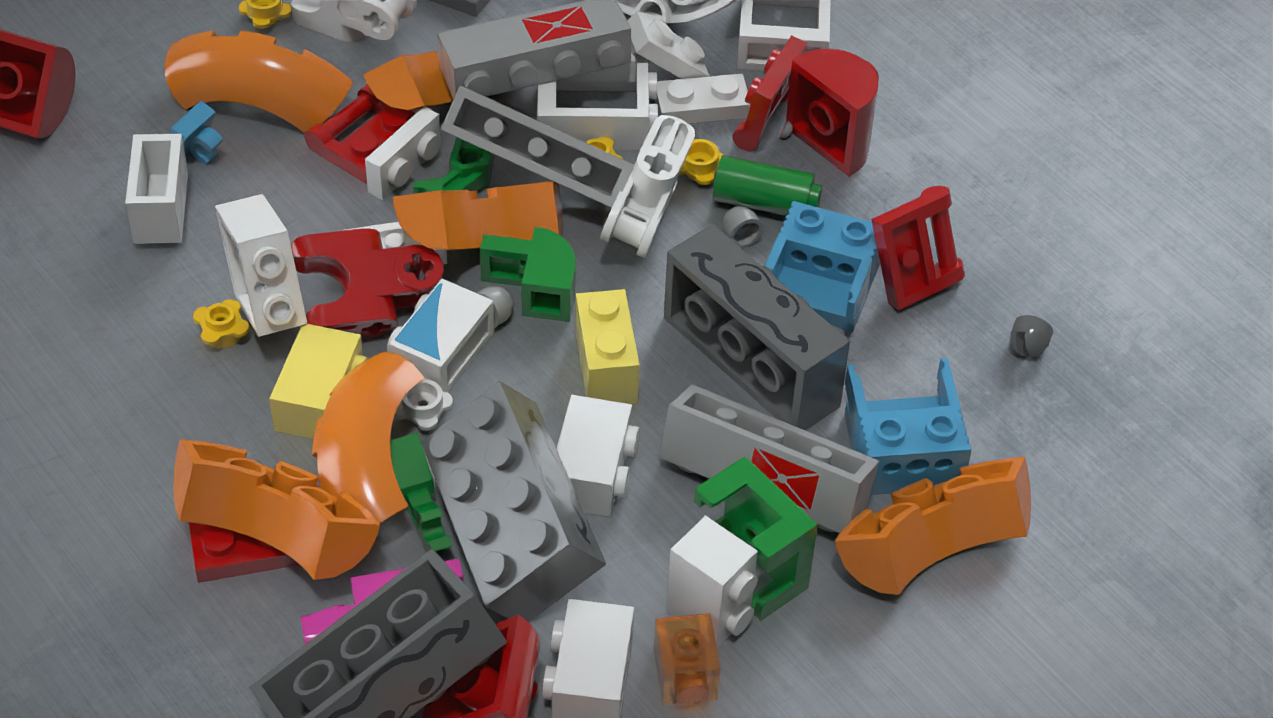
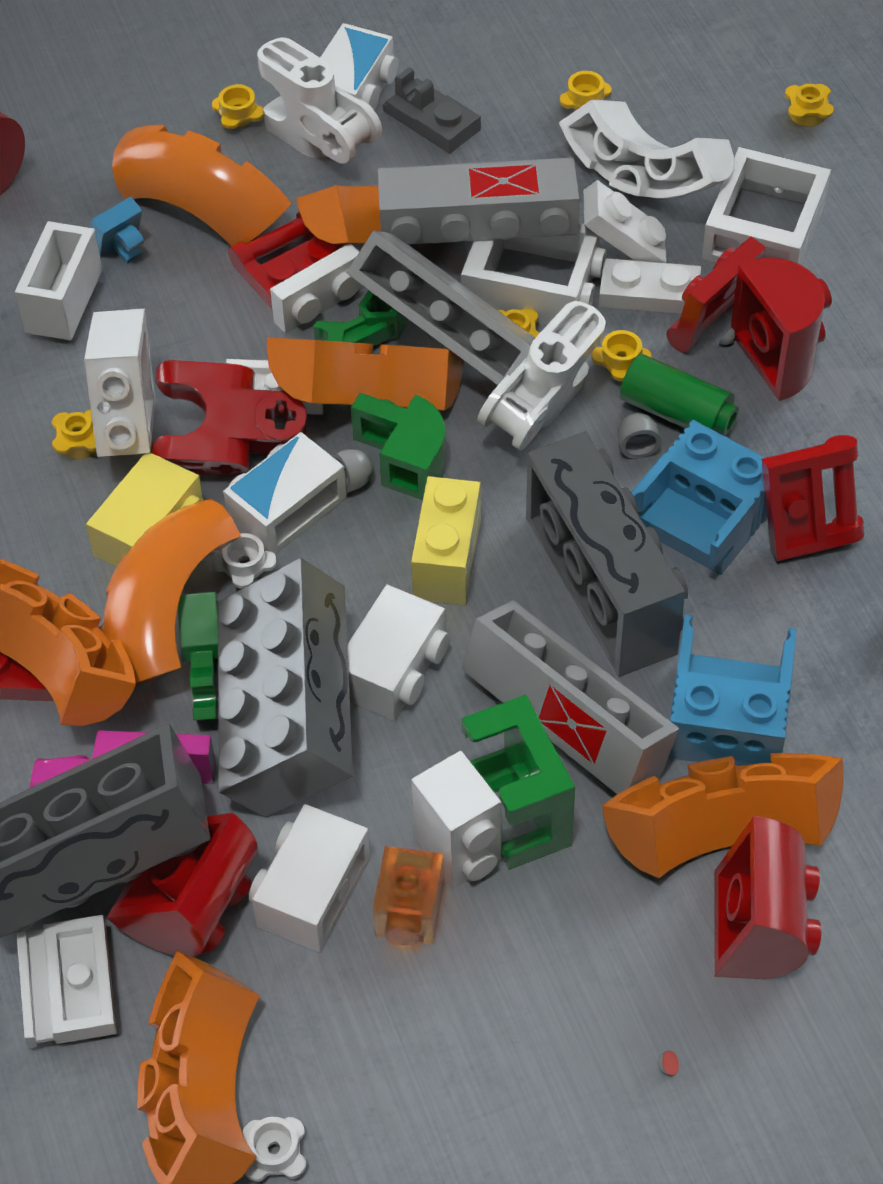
camera: 20 degrees right, 5 degrees up
none -> red brick [714,816,822,980]

